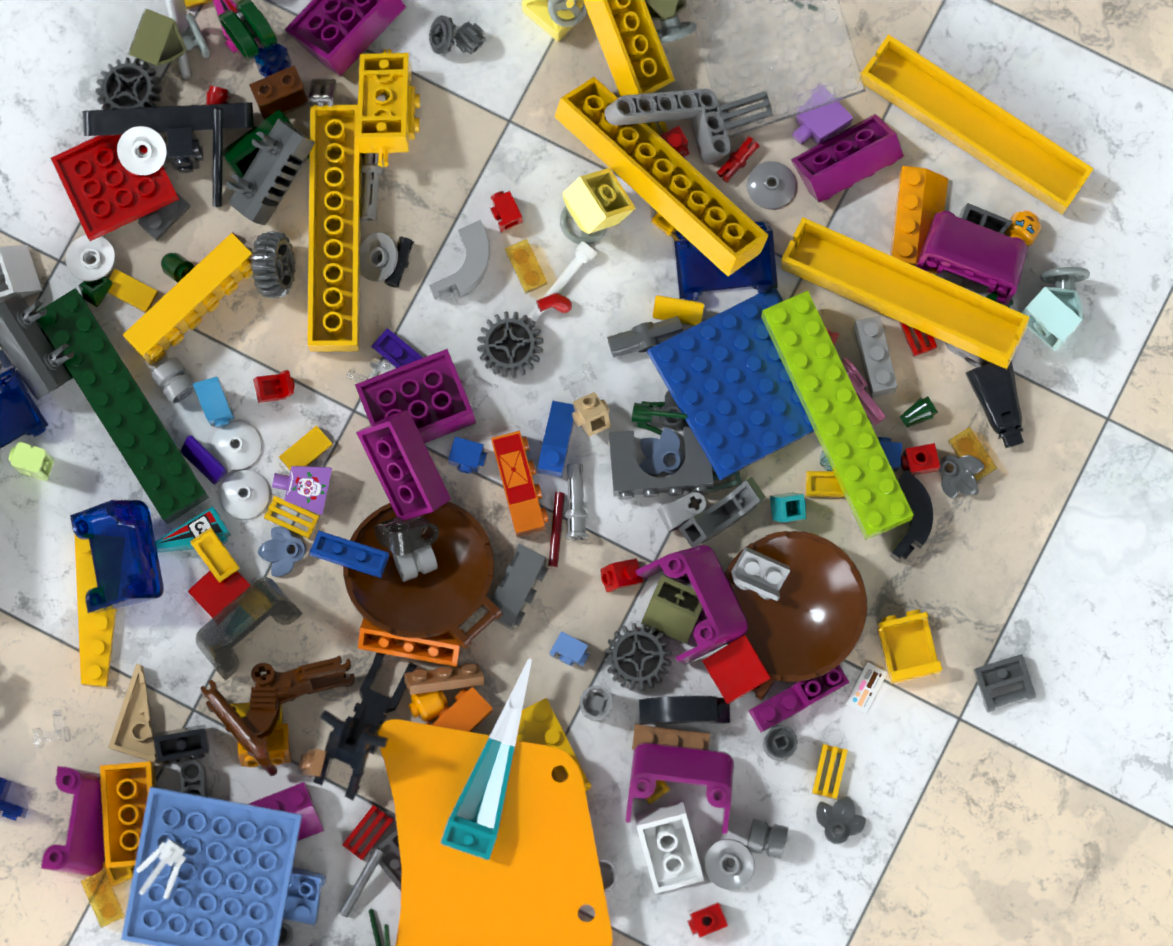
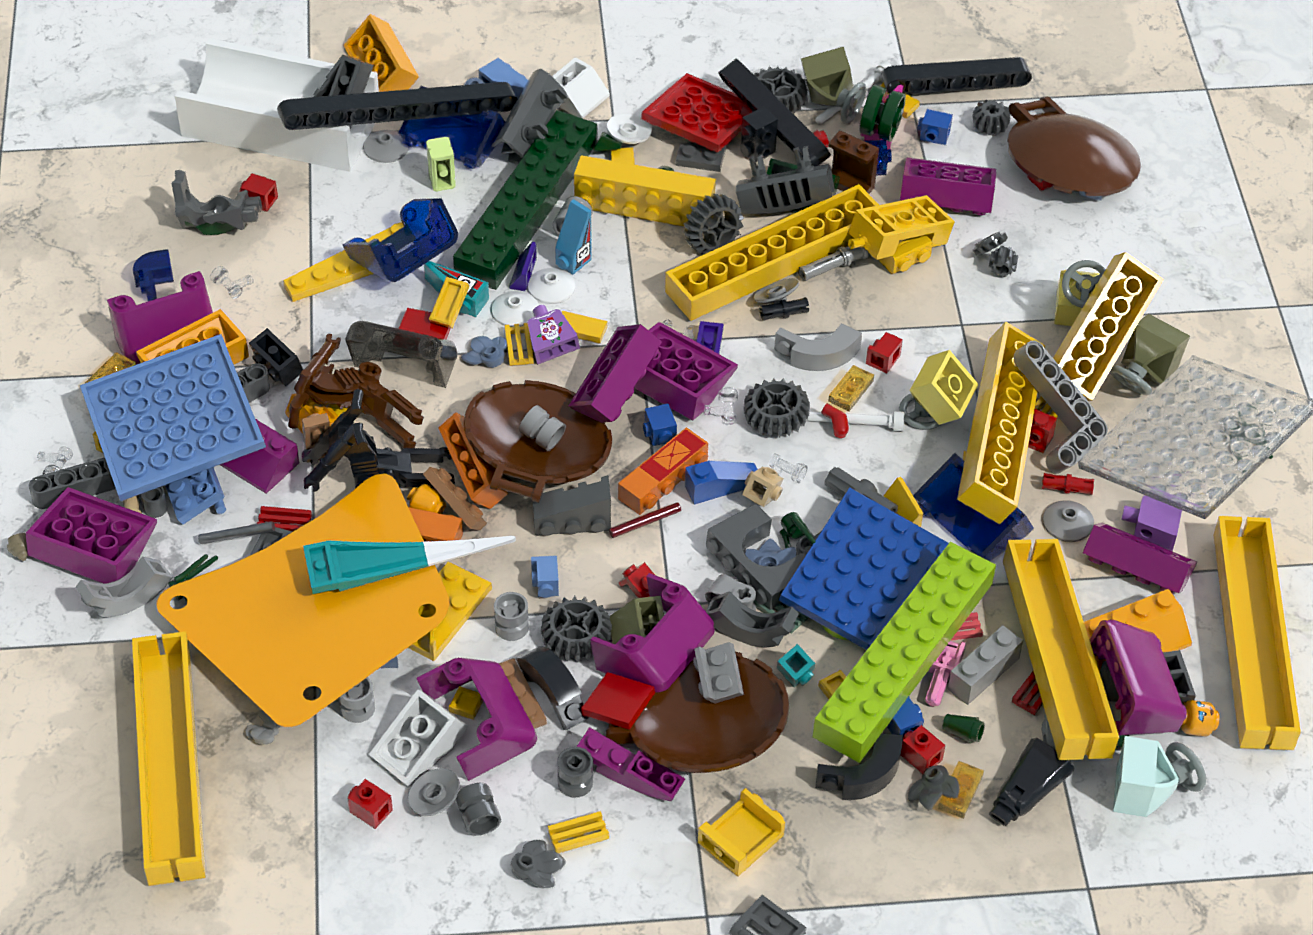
camera: 55 degrees right, 30 degrees down
tan wing [108,664,157,763] -> none
white dish [117,126,167,175] -> none
white plant [136,839,186,899] -> none
black bar [212,108,223,207] -> none
red bracket [253,370,295,403] -> none
clear smoke tile [308,79,337,107] -> none
blue tile [310,530,390,578] -> none
clear smoke piece [374,516,439,556] -> none
light grey pin [565,463,588,540] -> none
dark grey tile [719,91,774,131] -> none
white sticker [846,662,888,714] -> none

